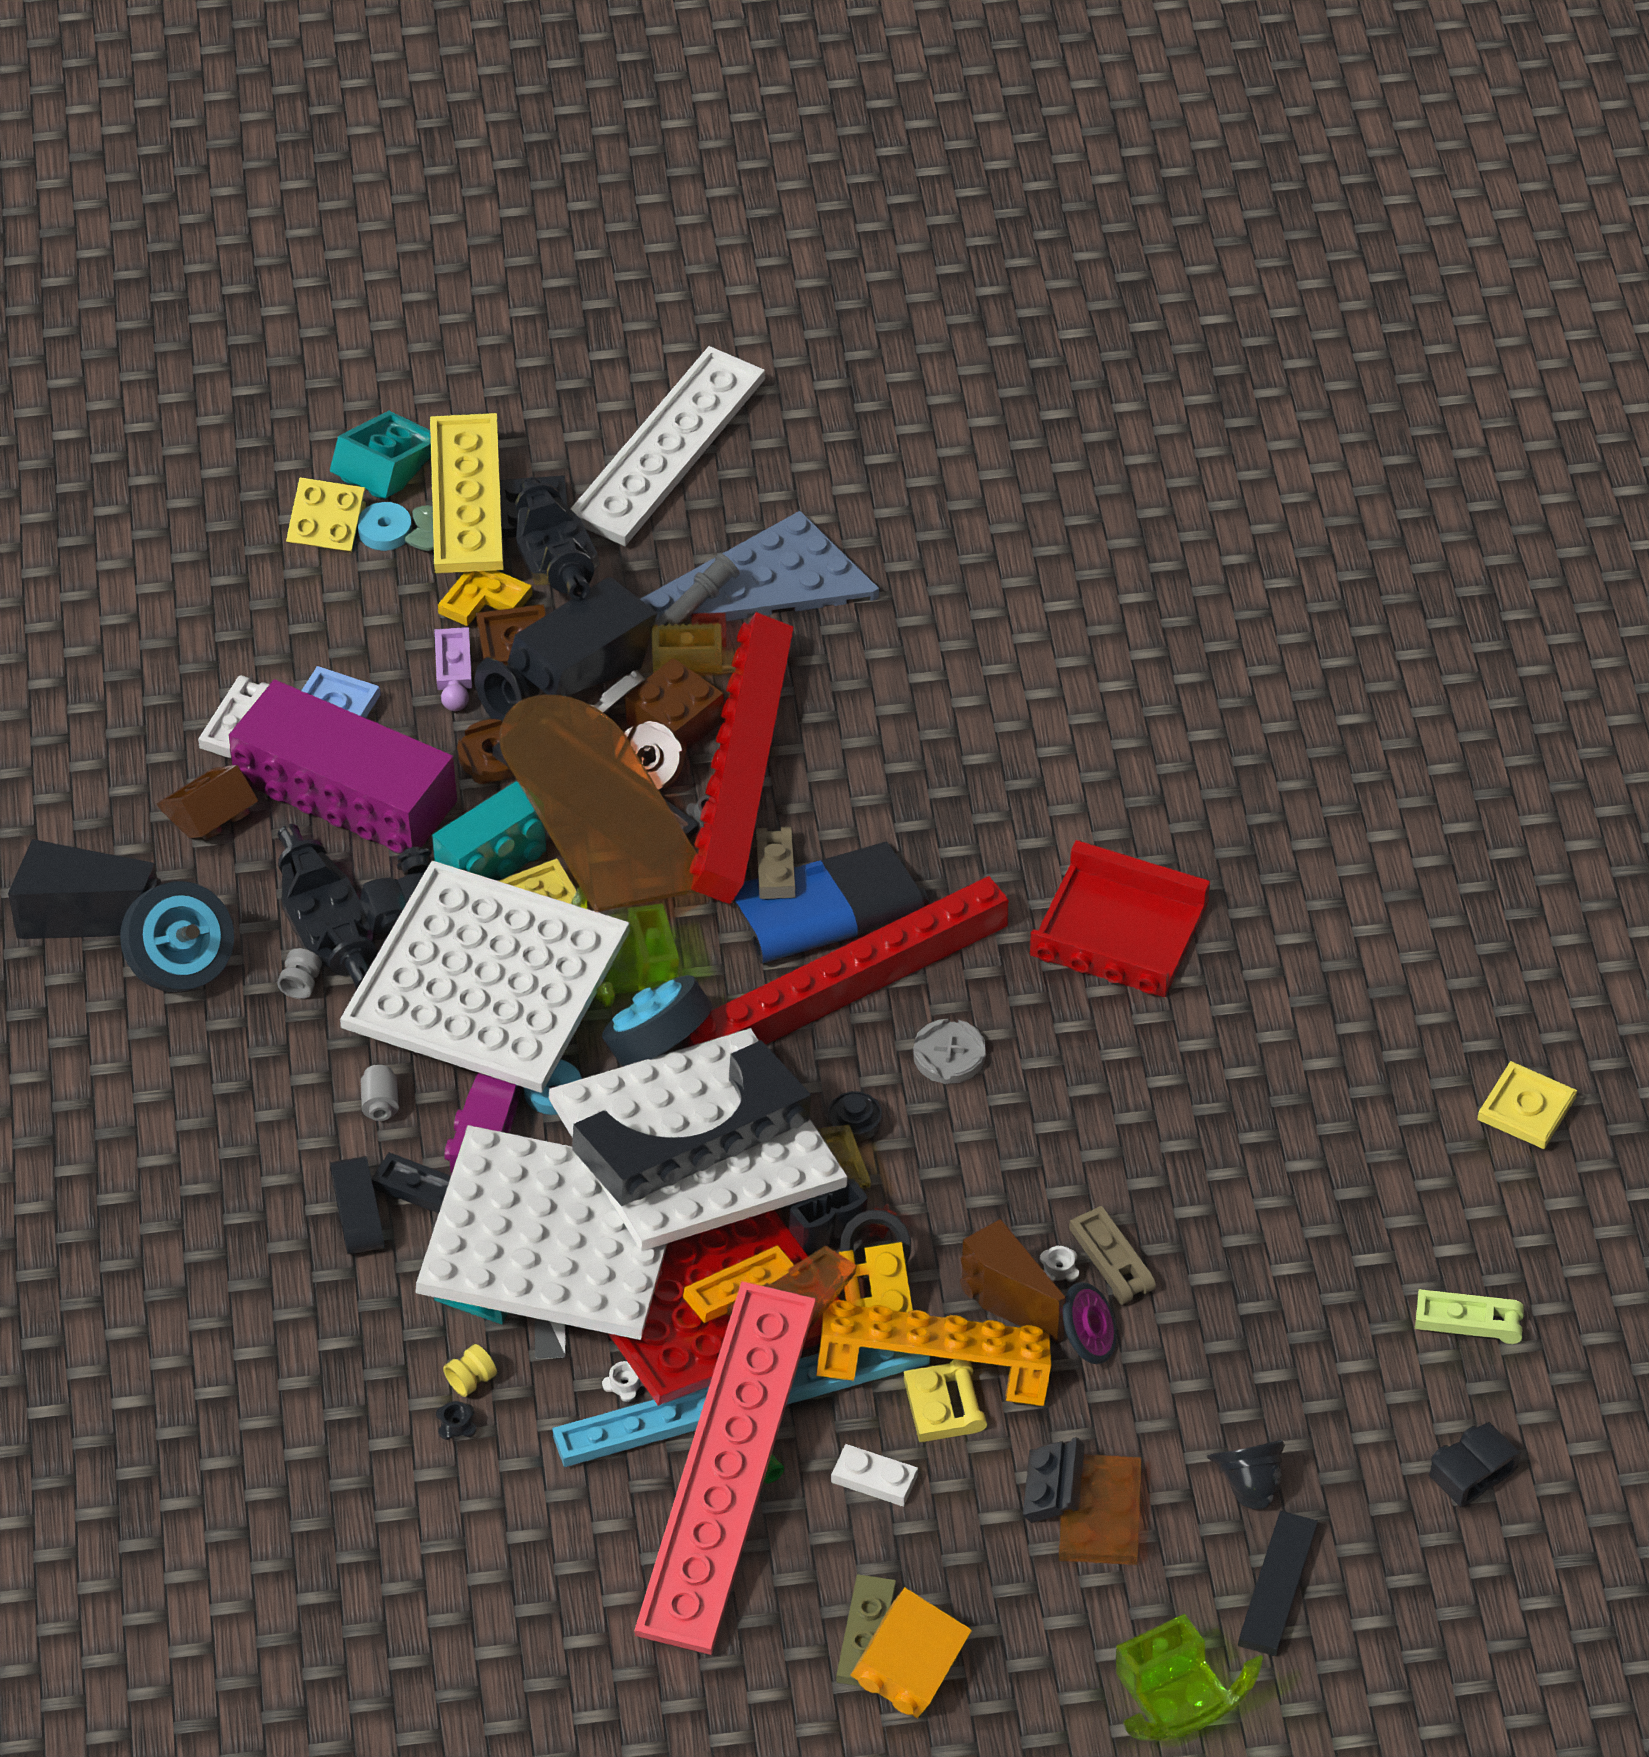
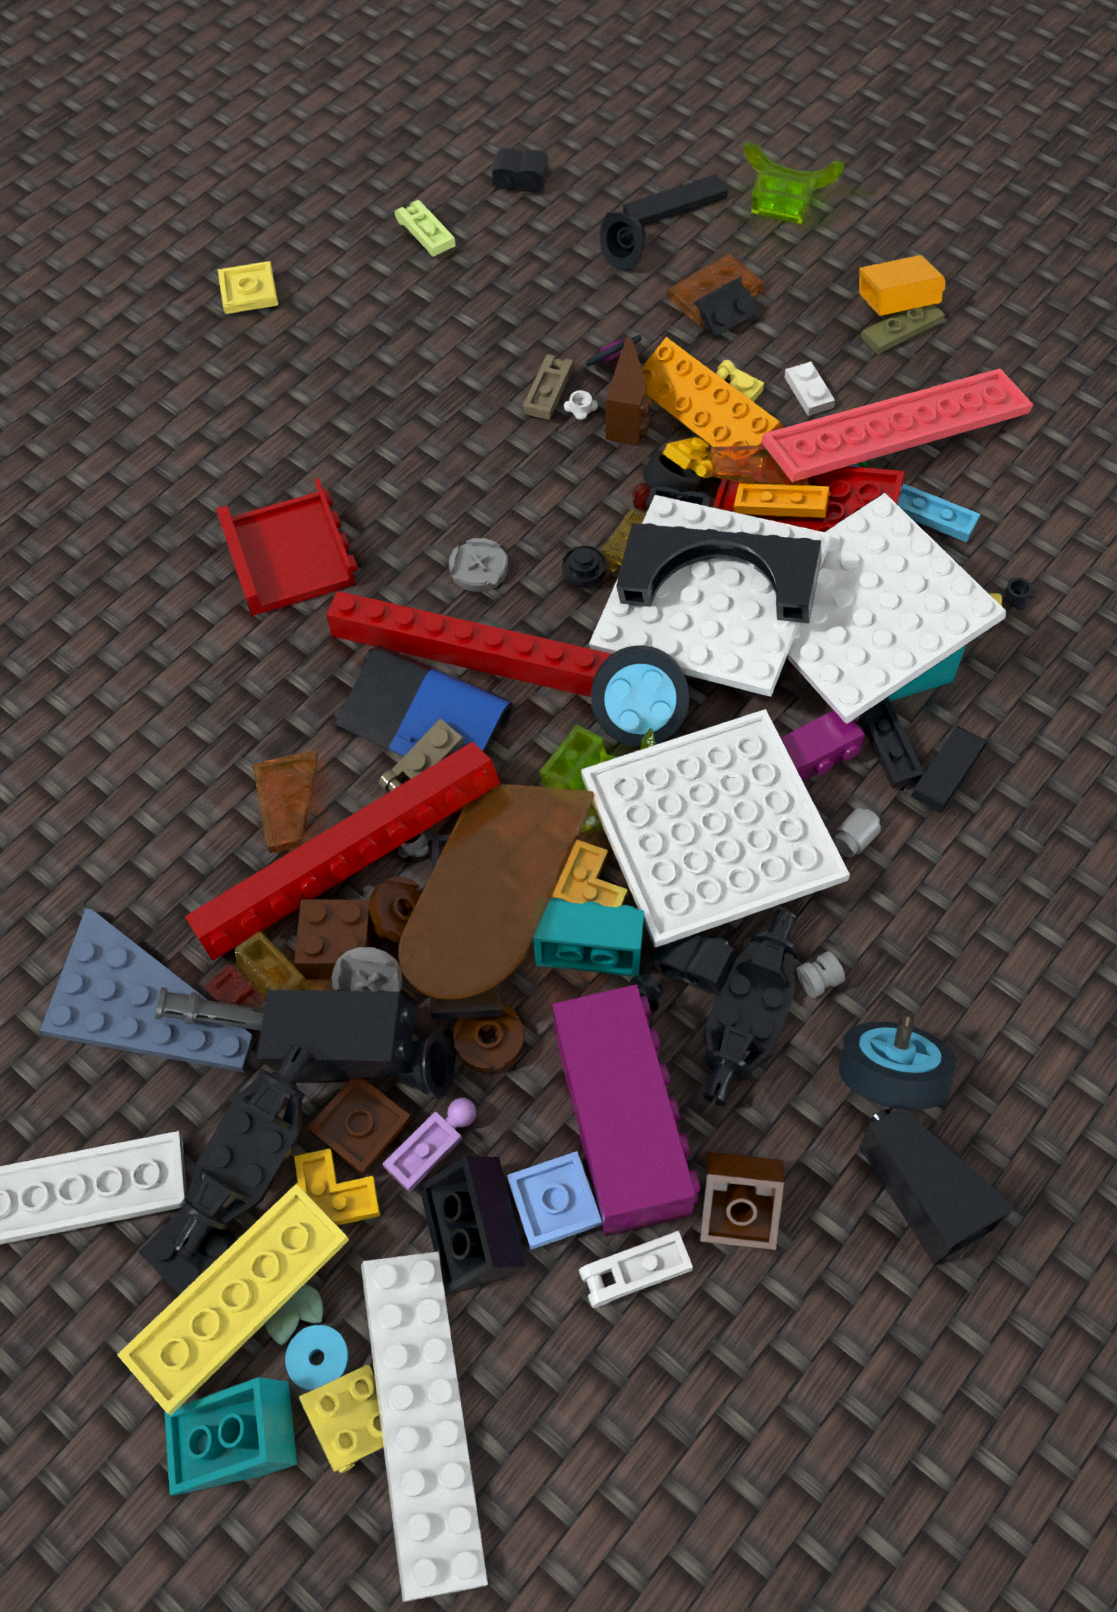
camera: 130 degrees left, 10 degrees up
none -> clear orange wing [253,750,318,853]
none -> white plate [361,1252,488,1602]
none -> black slope [419,1156,527,1295]

